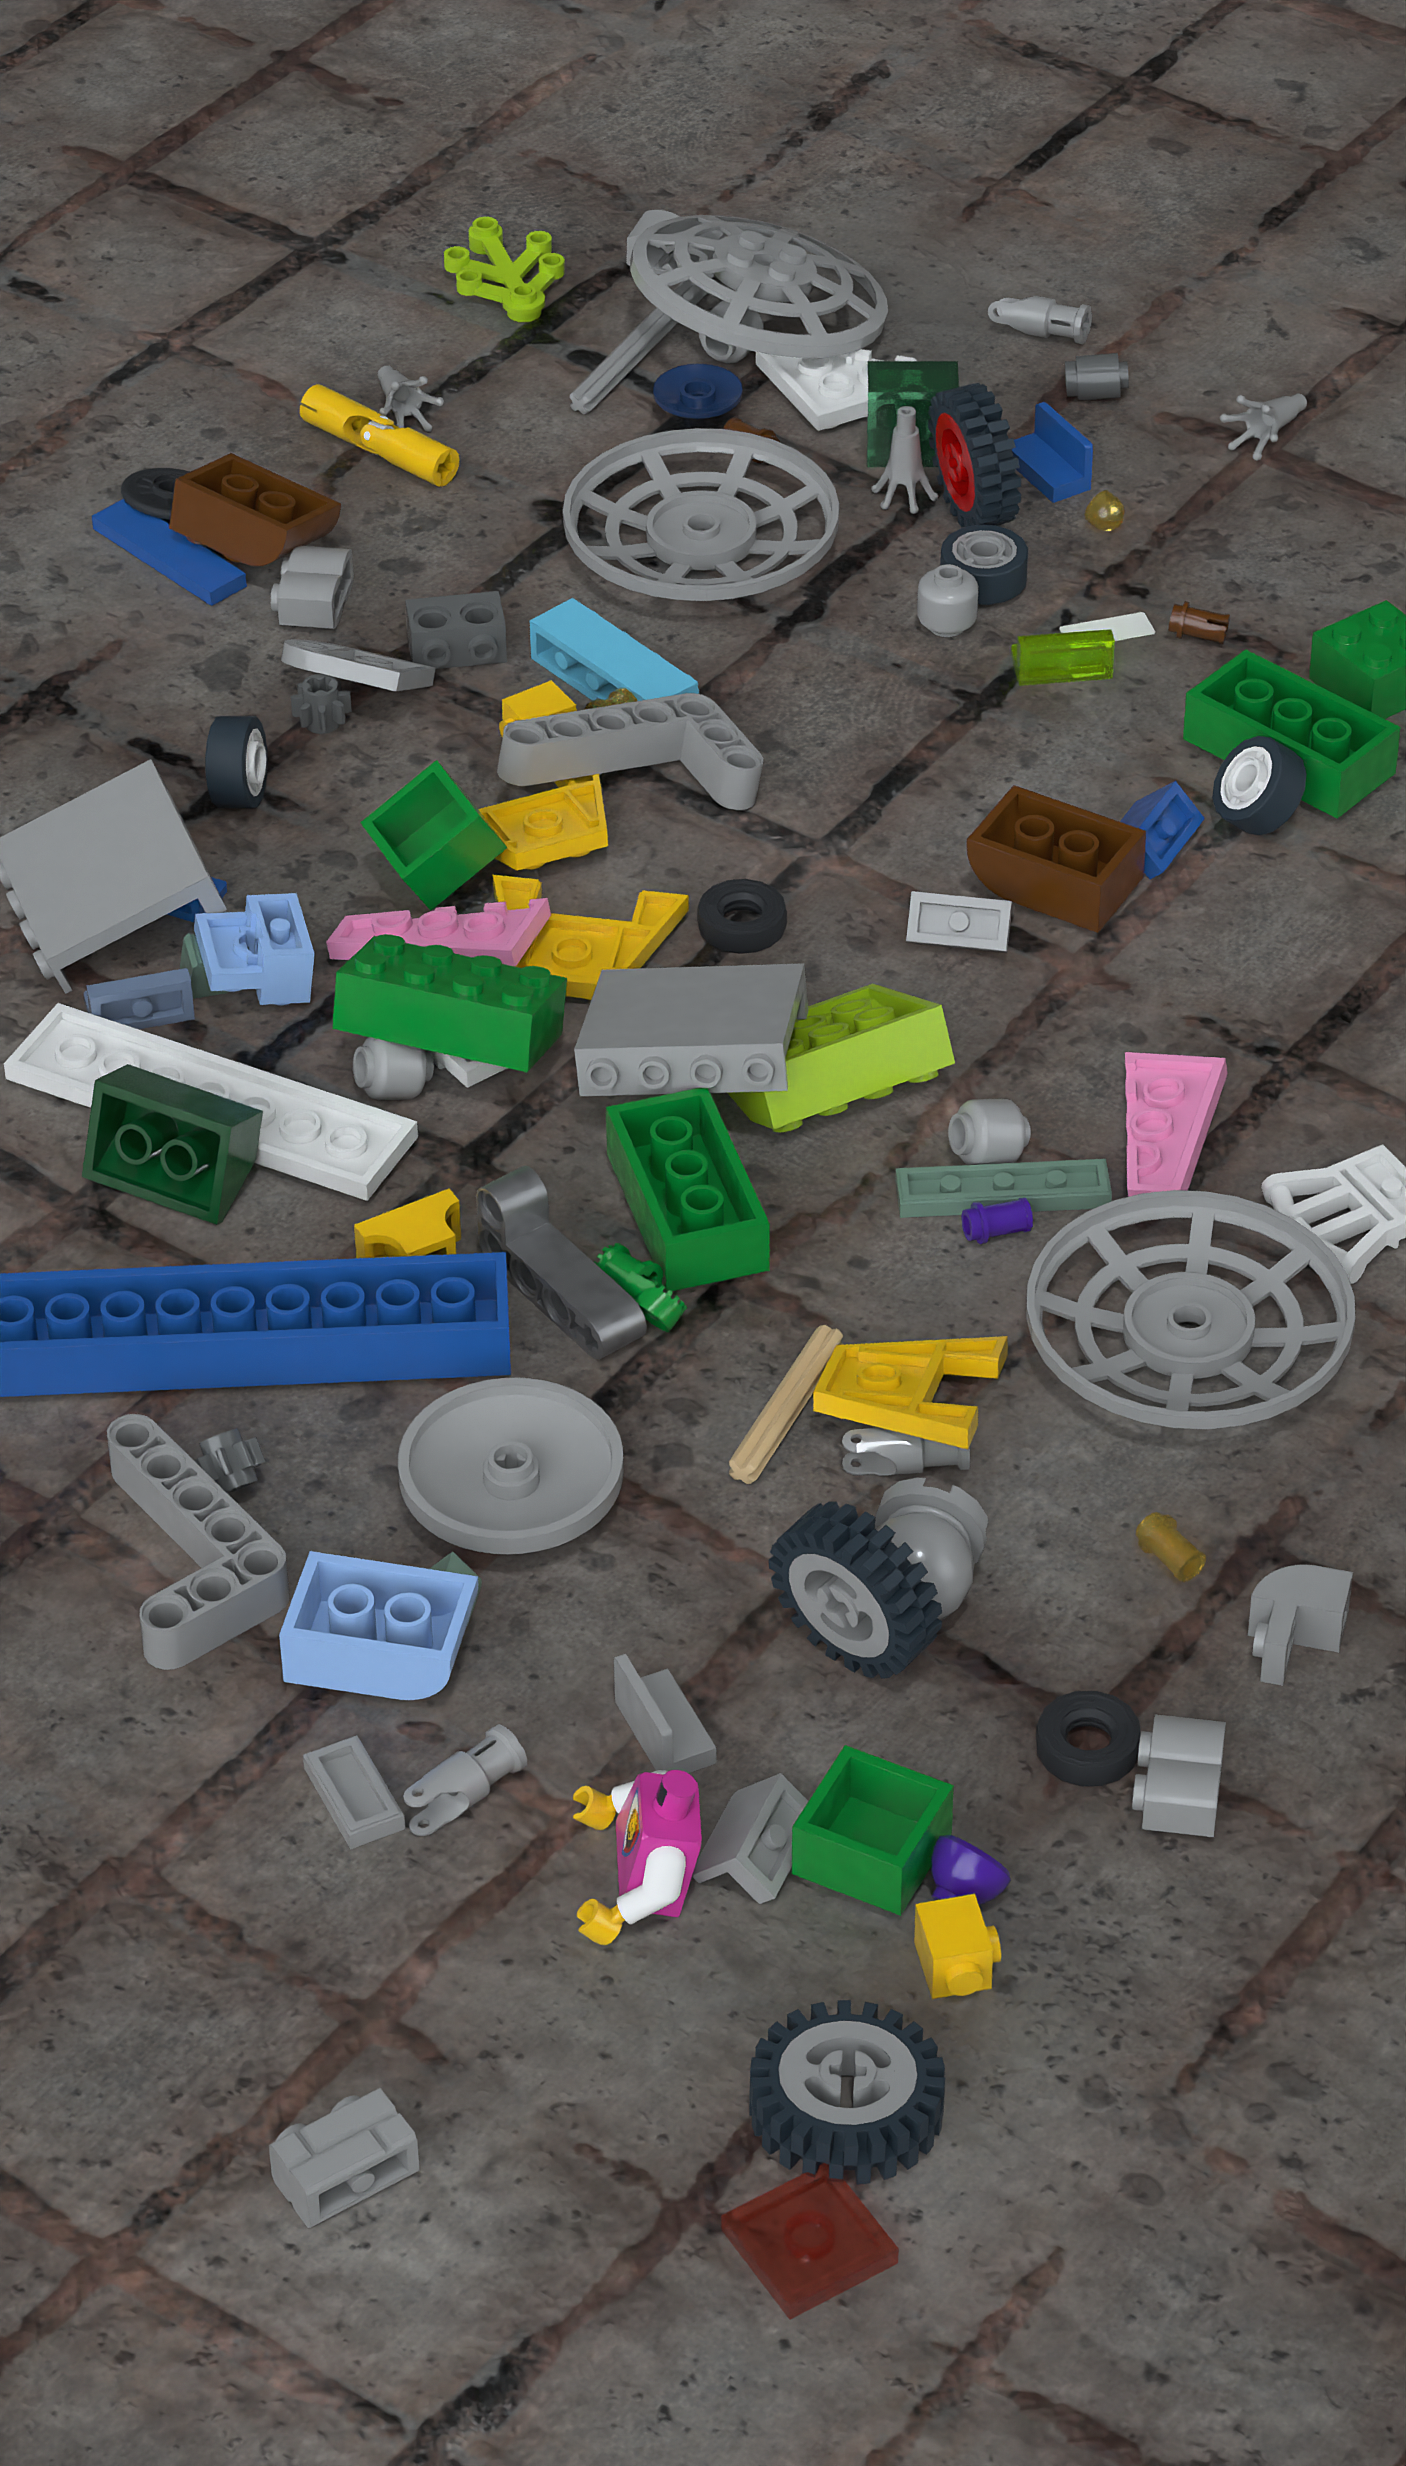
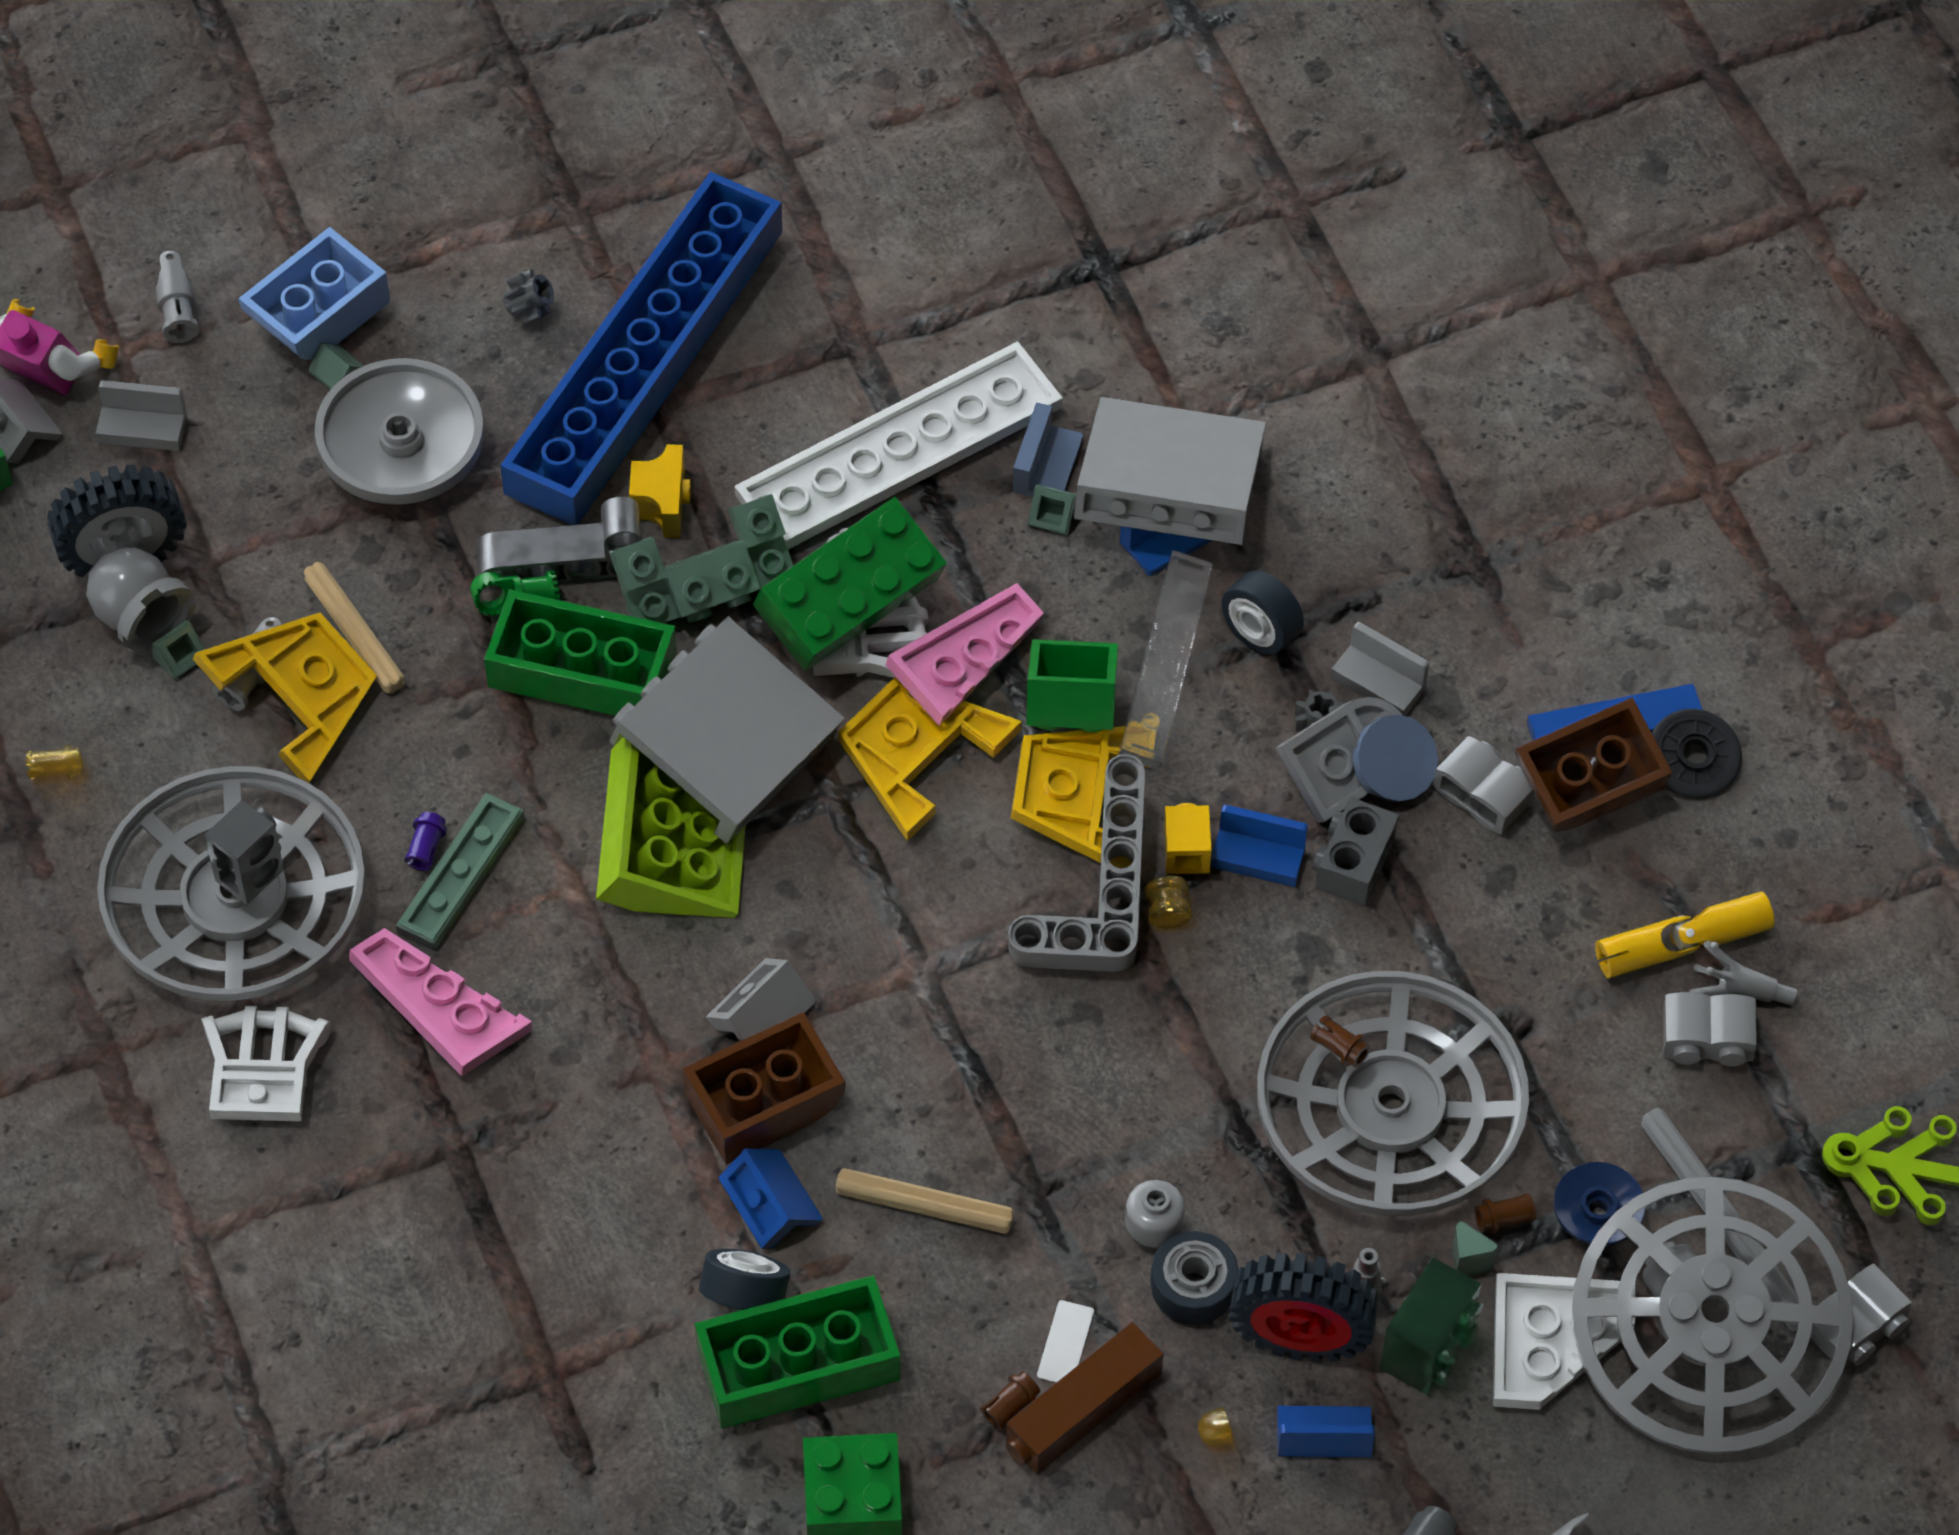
camera: 120 degrees right, 15 degrees up
dark green slope [82,1064,263,1225] -> none
light grey beam [107,1414,289,1670] -> none
light blue brick [194,893,314,1006] -> none
light grey tile [303,1735,405,1849] -> none
medium azure brick [530,598,699,707] -> none
black tyre [697,879,787,954] -> none
light grey head [948,1098,1031,1165] -> none
clear neon green panel [1011,629,1115,686] -> none
none -> dark grey brick [205,799,284,905]
none -> sand green bracket [609,494,793,623]
none -> tan axle [836,1168,1014,1234]
none -> reddish brown brick [1006,1322,1164,1475]
none -> clear tile [1118,550,1213,770]
none -> blue panel [1210,805,1308,887]
none -> reddish brown pin [1310,1015,1371,1068]
none -> light grey panel [1330,622,1429,716]
none -> sand blue tile [1352,715,1438,803]
none -> sand green slope [1452,1221,1498,1279]
none -> light grey brick [1663,992,1756,1067]

